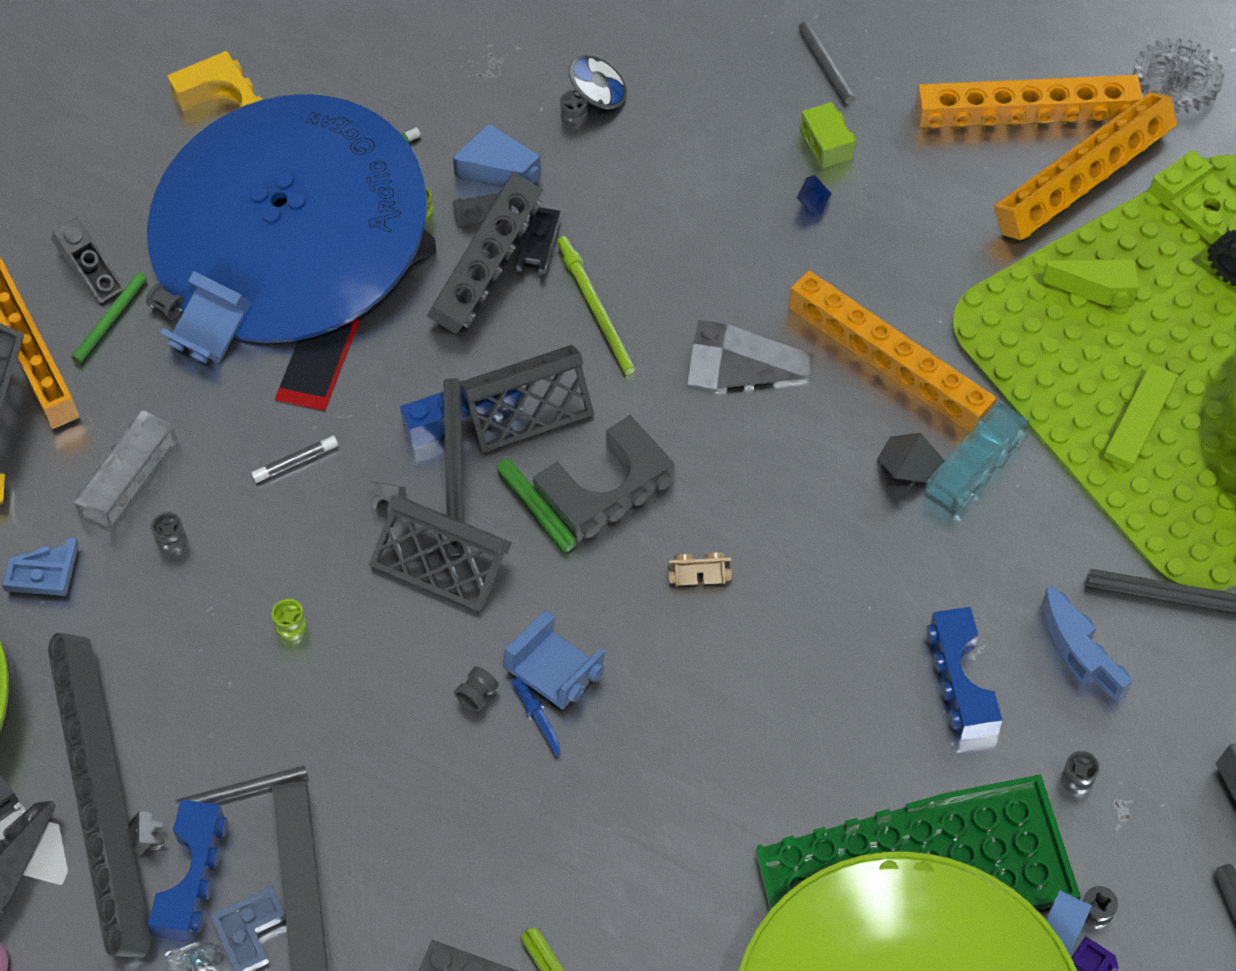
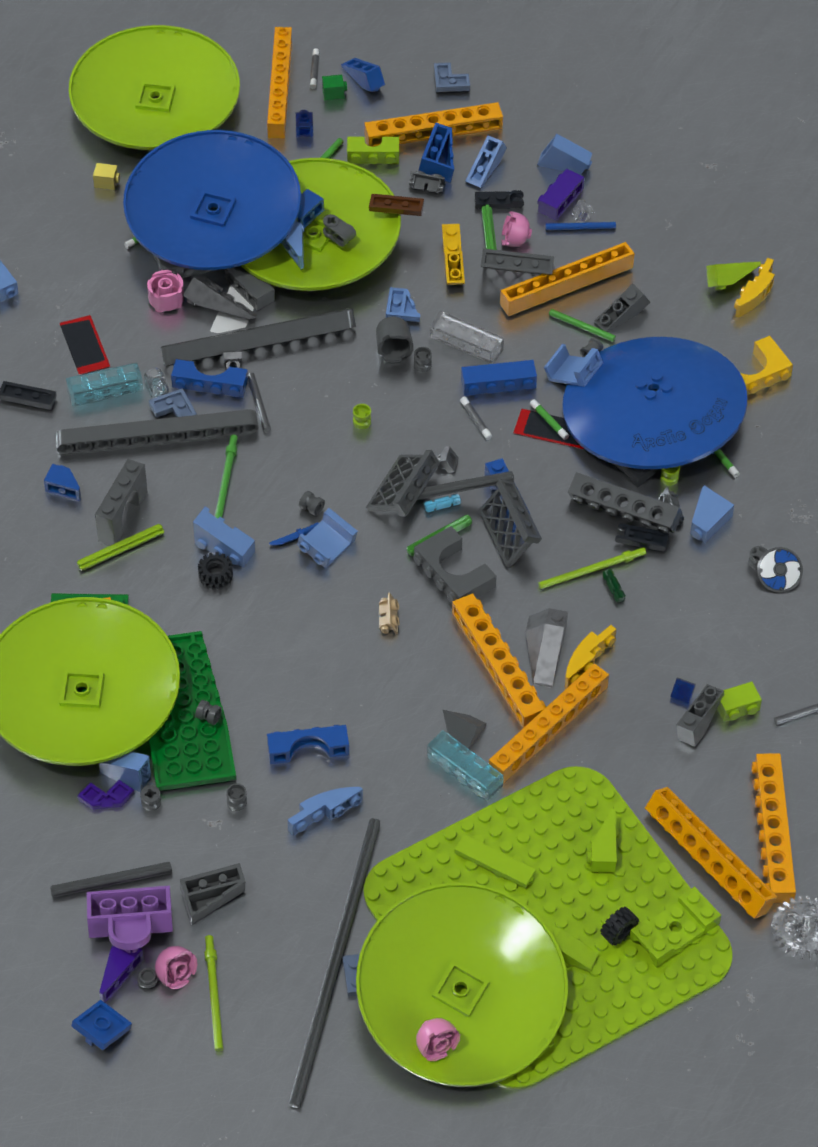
camera: 90 degrees right, 5 degrees down
none -> medium blue wedge [193,506,255,568]
none -> dark grey wheel [195,700,222,725]
none -> black tyre [198,552,233,589]
none -> bright green bar [215,434,238,519]
none -> dark grey cylinder [376,316,413,363]
none -> medium azure axle [424,494,461,512]
none -> light orange brick [452,593,546,728]
none -> blue brick [461,360,537,396]
none -> bright green bar [530,399,569,440]
none -> yellow slope [565,625,617,689]
none -> dark green axle [603,569,626,603]
none -> dark grey slope [676,684,724,747]
none -> lime slope [706,261,761,290]
none -> yellow slope [734,258,775,318]

